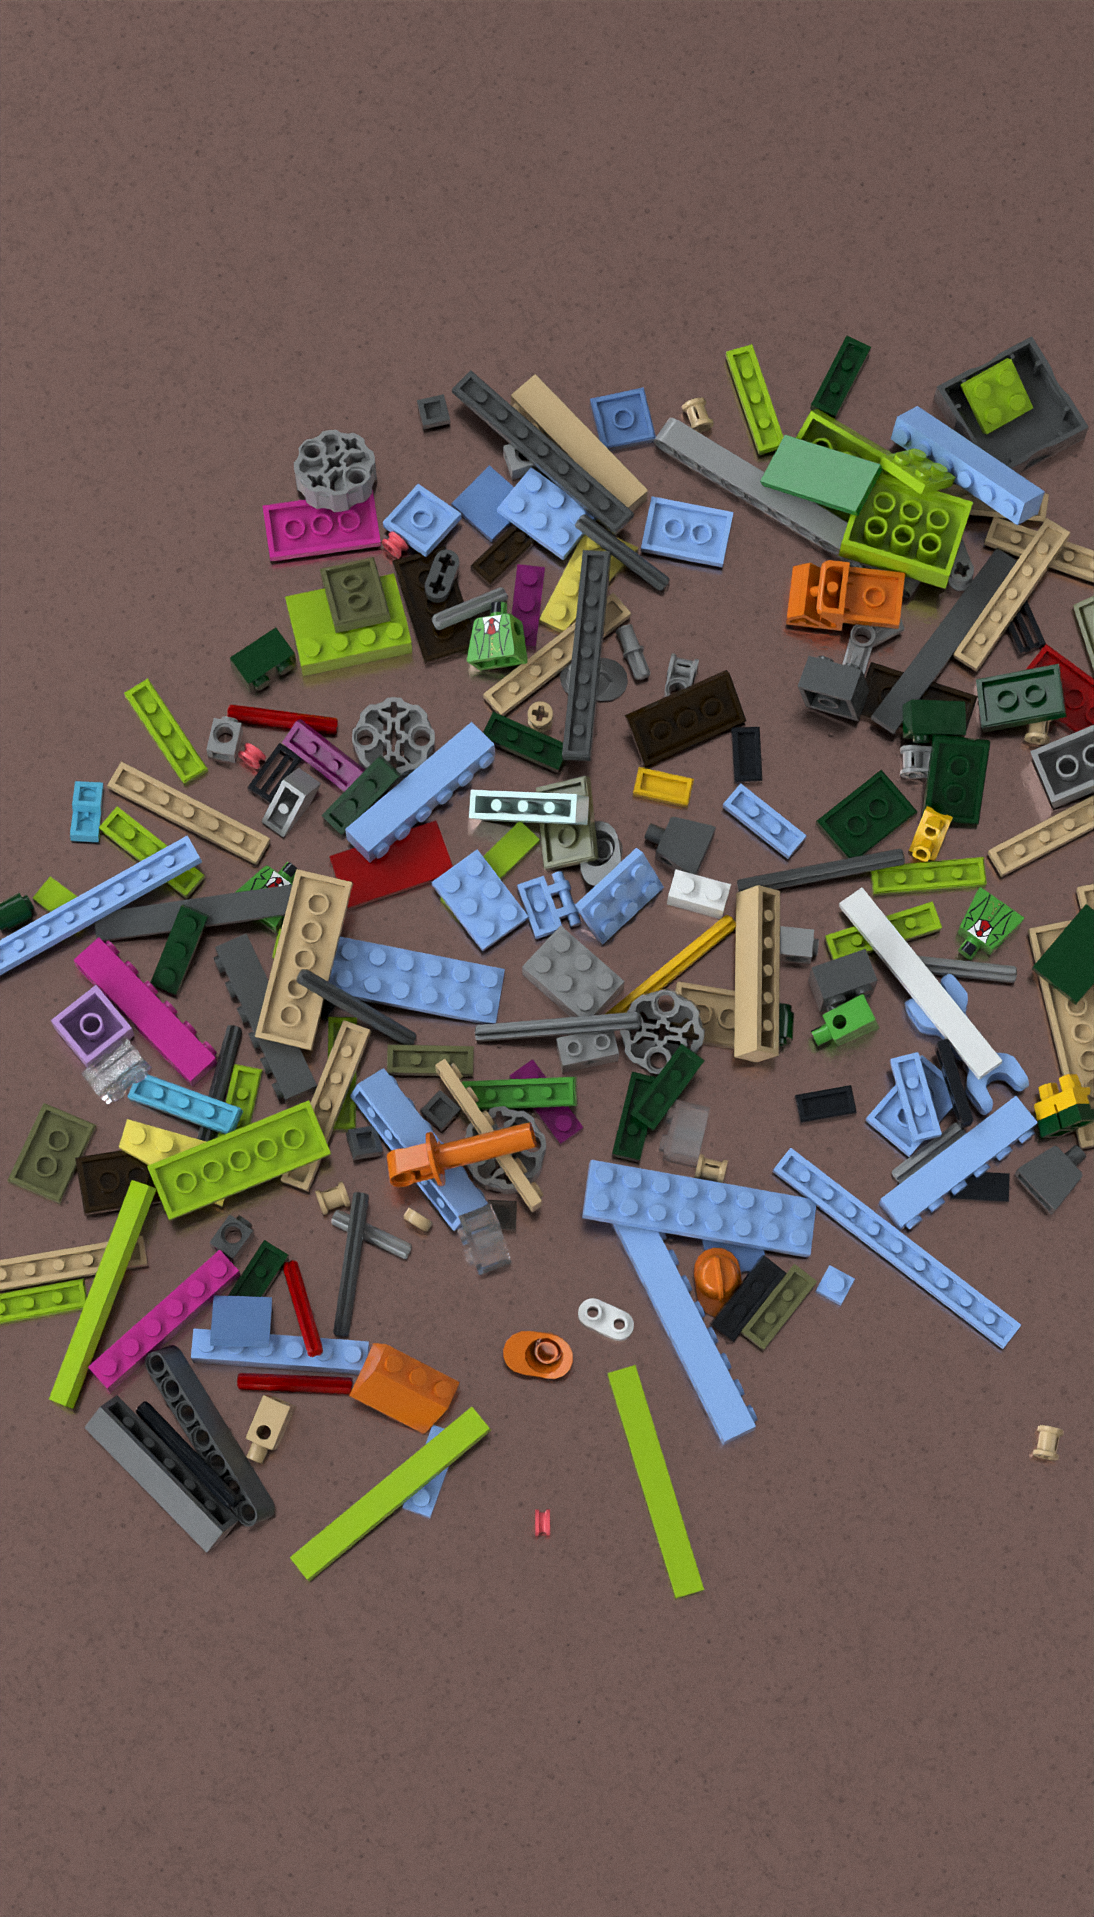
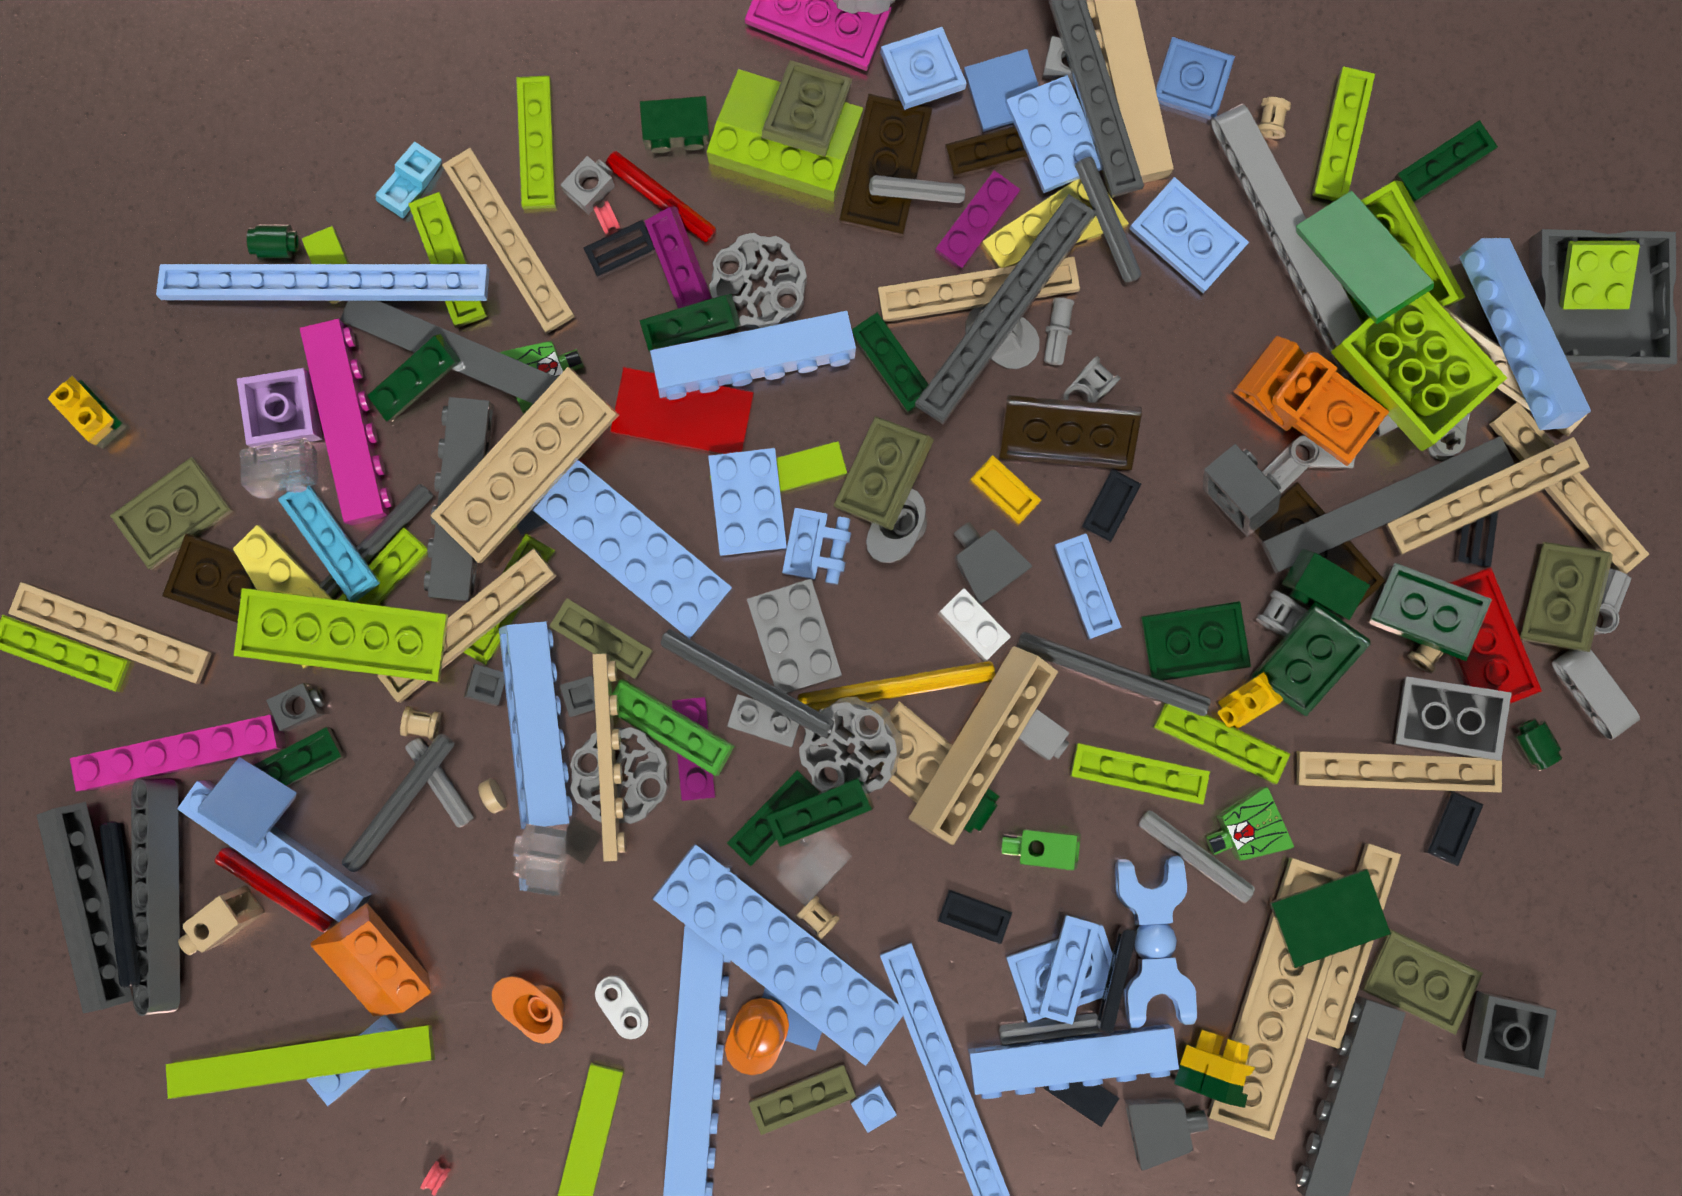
camera: 30 degrees right, 10 degrees up
lime tile [49,1180,156,1409] -> none
light grey slope [261,768,321,838] -> none
red axle [282,1260,323,1357] -> none
dark grey axle [296,969,417,1045] -> none
coral bush [381,531,409,559] -> none
orange piece [387,1122,537,1187] -> none
dark grey beam [425,549,460,603] -> none
bright green torso [467,601,528,671] -> none
light aqua brick [469,790,589,825] -> none
tan bush [528,702,553,733] -> none
light blue plate [575,848,664,944] -> none
black tile [710,1255,786,1342] -> none
dark grey brick [808,949,878,1012] -> none
white tile [839,888,1002,1080] -> none
lime plate [880,448,956,495] -> none

